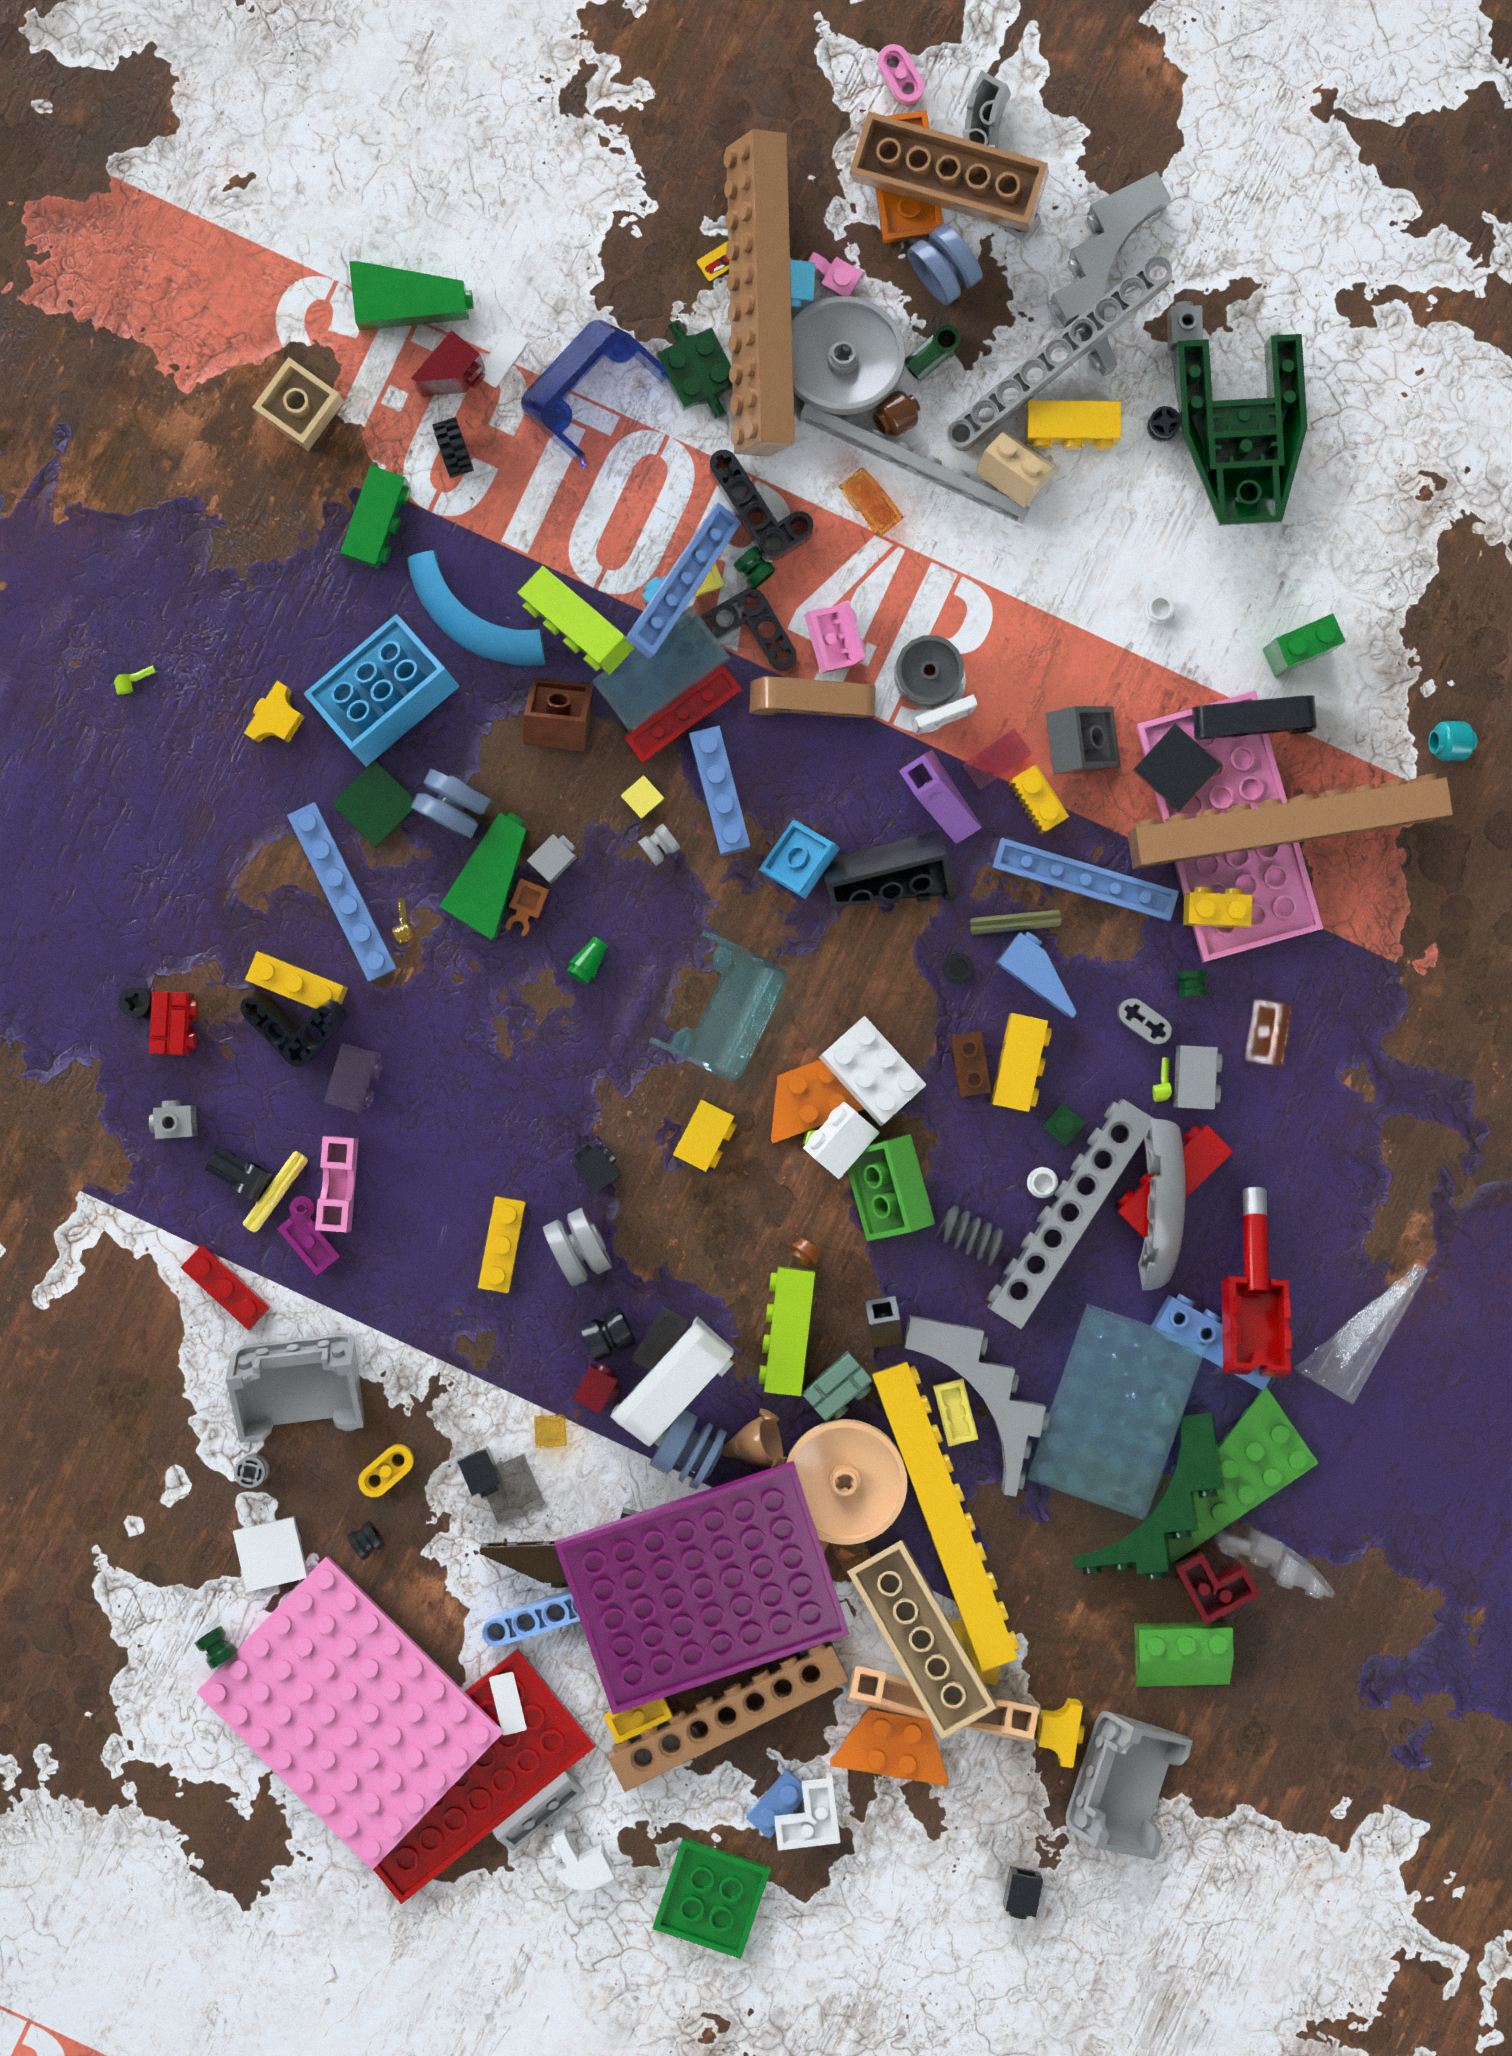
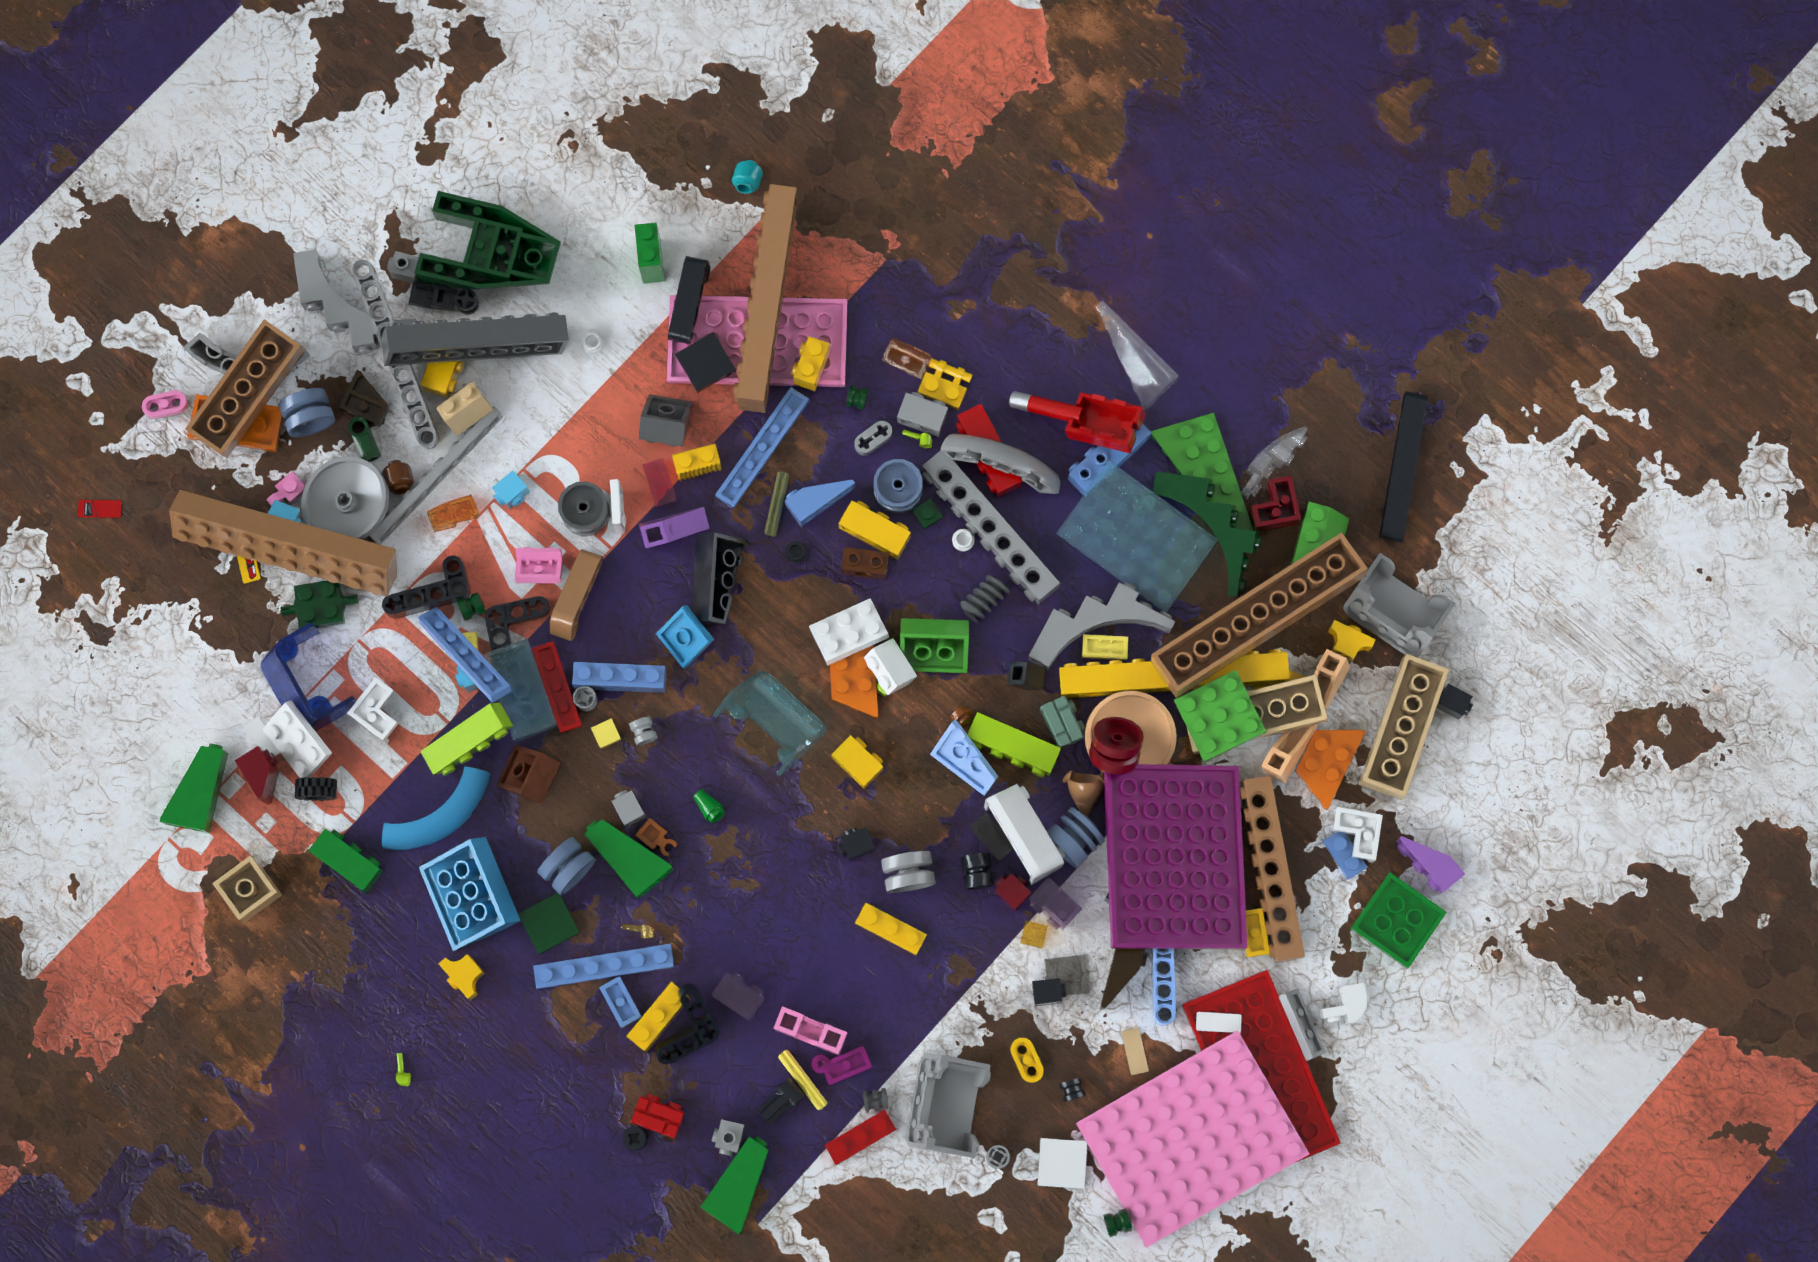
camera: 65 degrees left, 10 degrees down
none -> red sticker [78,500,122,518]
none -> white plate [262,700,332,778]
none -> dark brown wing [338,370,390,427]
none -> white panel [347,677,398,744]
none -> dark grey brick [381,312,569,366]
none -> black slope [408,281,457,311]
none -> medium azure brick [492,470,530,509]
none -> light grey wheel [573,686,598,712]
none -> medium blue plate [599,976,642,1028]
none -> green slope [701,1136,769,1235]
none -> dark grey bush [862,1088,889,1113]
none -> sand blue wheel [874,459,923,514]
none -> yellow plate [917,358,973,410]
none -> light blue wing [930,719,999,795]
none -> clear purple brick [1029,877,1083,931]
none -> dark red wheel [1089,717,1144,775]
none -> tan sticker [1121,1028,1149,1075]
none -> medium nougat brick [1151,532,1368,698]
none -> bright green plate [1174,670,1266,762]
none -> tan brick [1358,654,1449,800]
none -> black beam [1379,391,1428,543]
none -> medium lavender slope [1396,836,1465,894]

